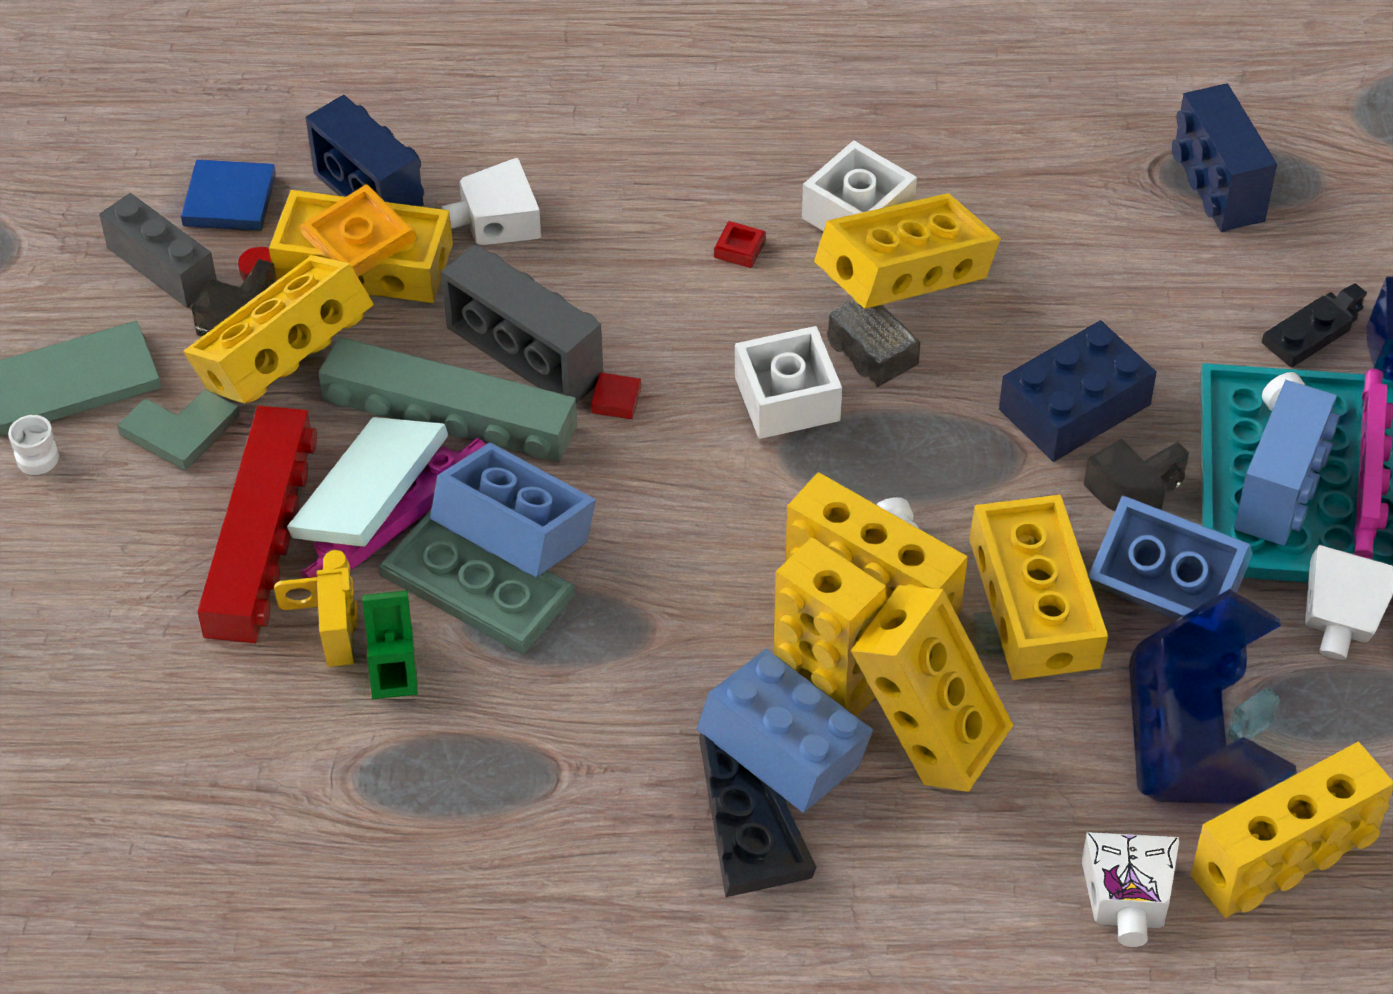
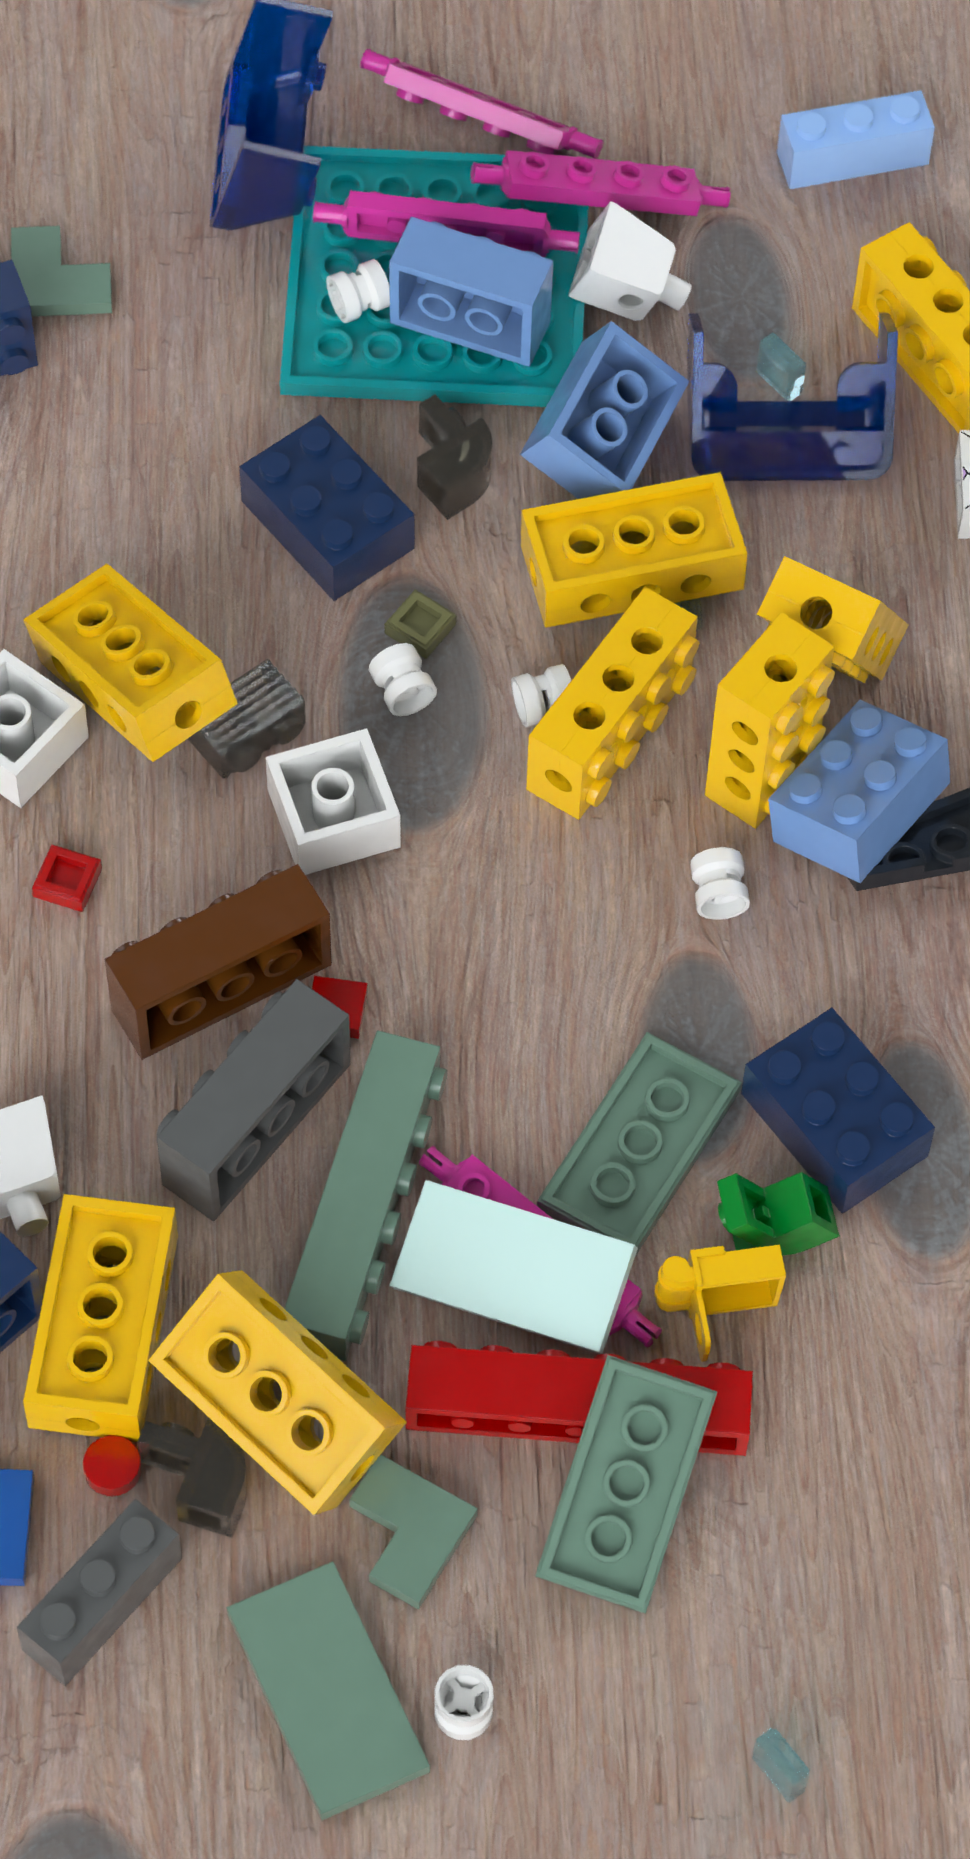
camera: 95 degrees left, 10 degrees up
light orange tile [300,184,417,277] -> none
medium blue brick [430,443,596,578] -> none
black hinge [1262,283,1367,368] -> none
none -> sand green tile [11,226,112,316]
none -> reddish brown brick [105,864,332,1060]
none -> white wheel [369,643,437,716]
none -> olive tile [384,589,457,659]
none -> sand green tile [535,1355,718,1614]
none -> white wheel [690,847,750,920]
none -> dark blue brick [741,1007,935,1214]

